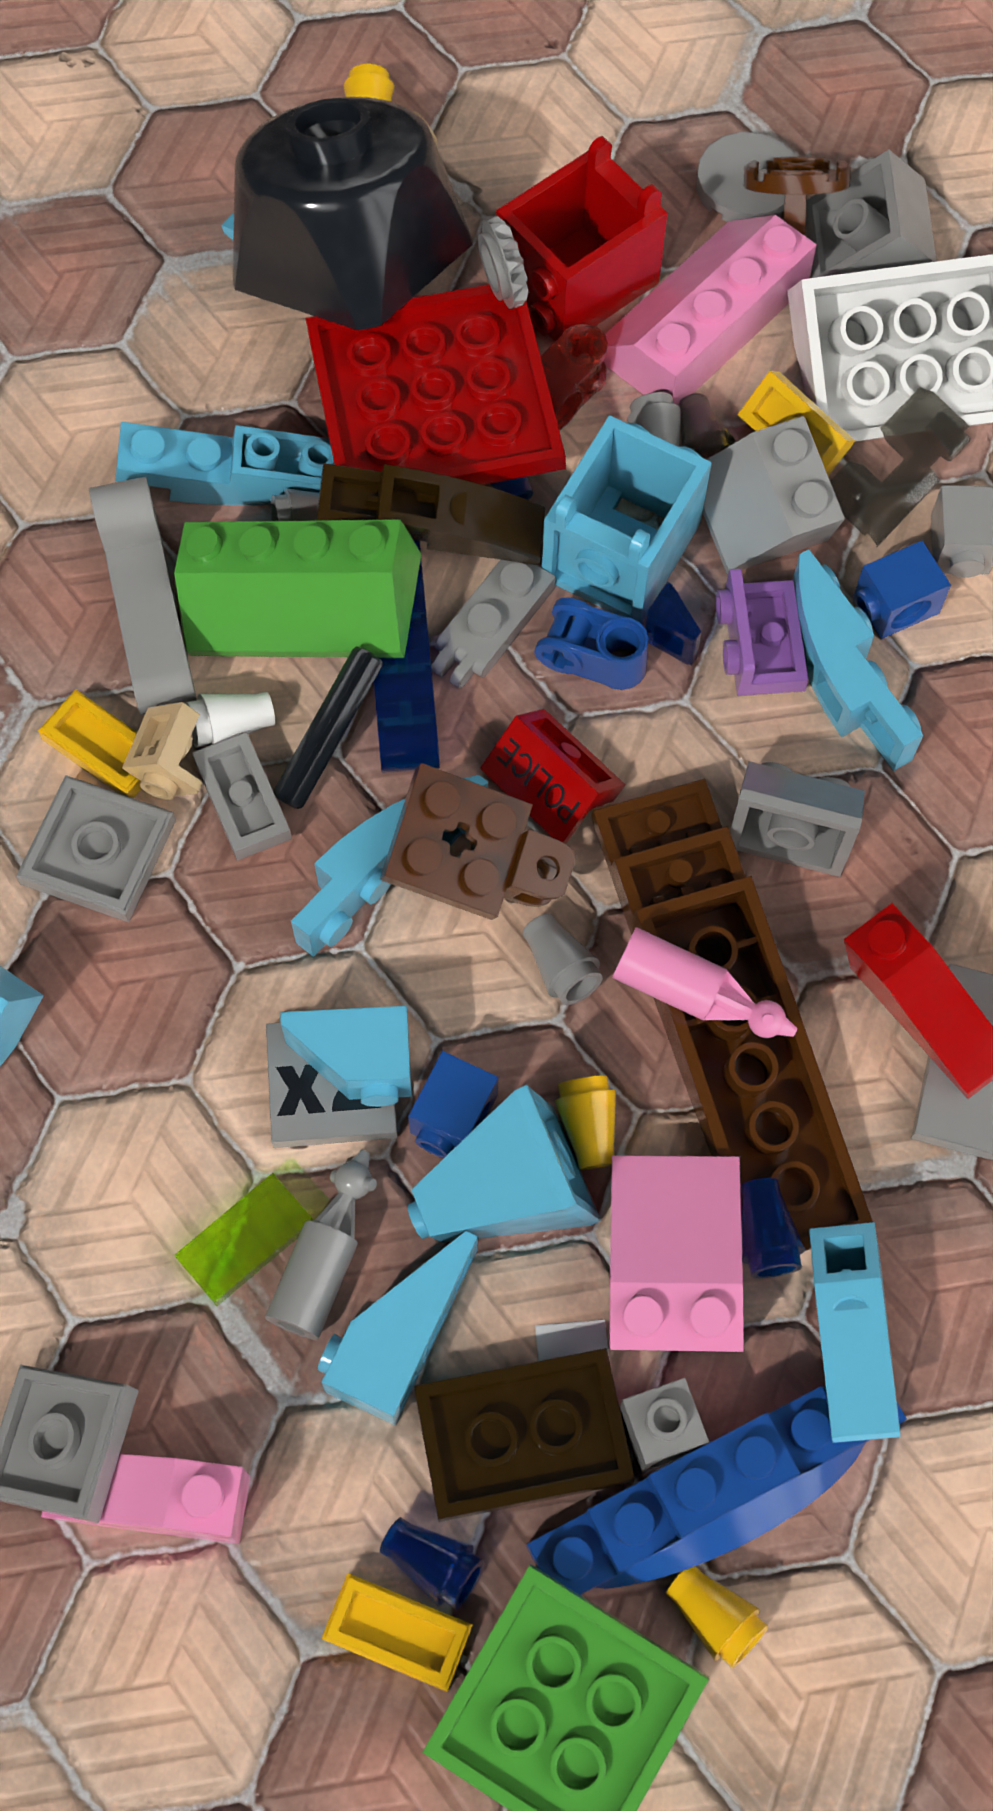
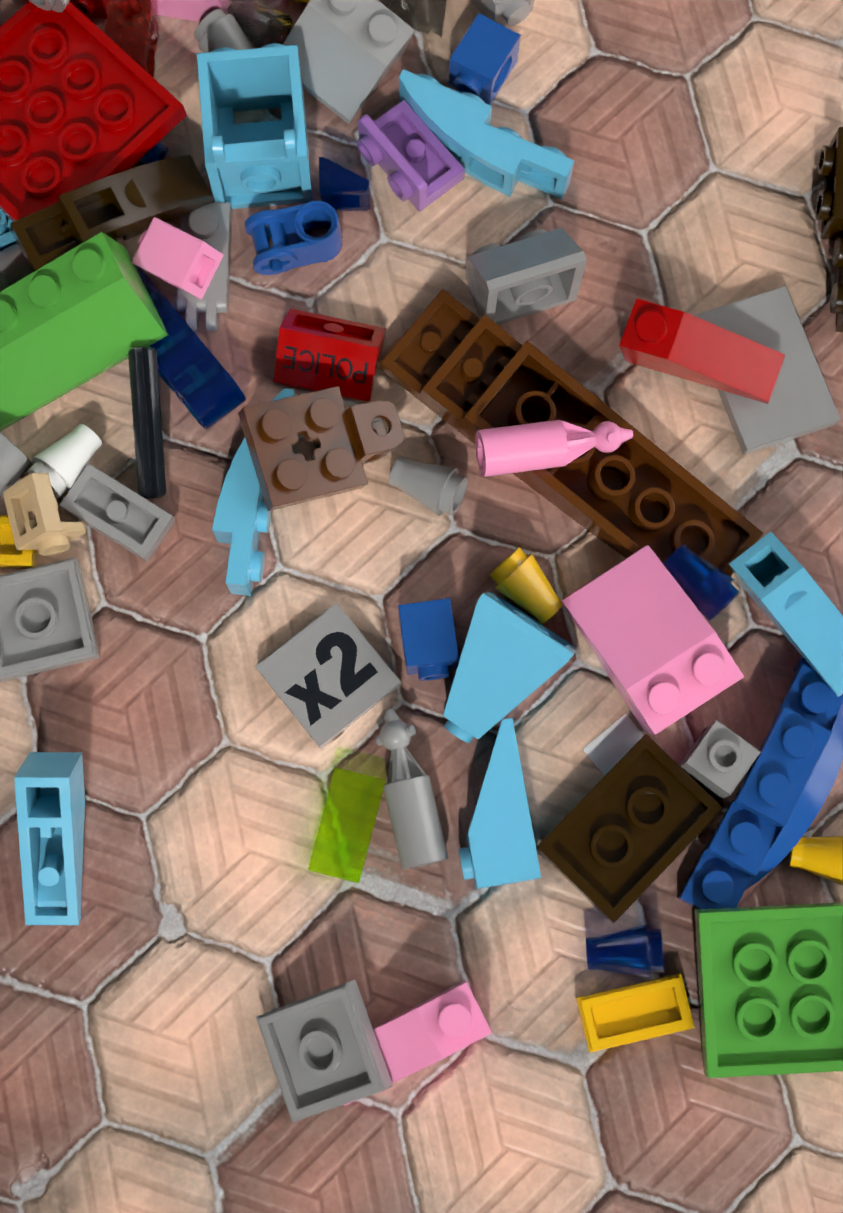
camera: 35 degrees left, 10 degrees up
medium azure slope [280,1006,412,1107] -> none
none -> bright pink brick [132,217,224,300]

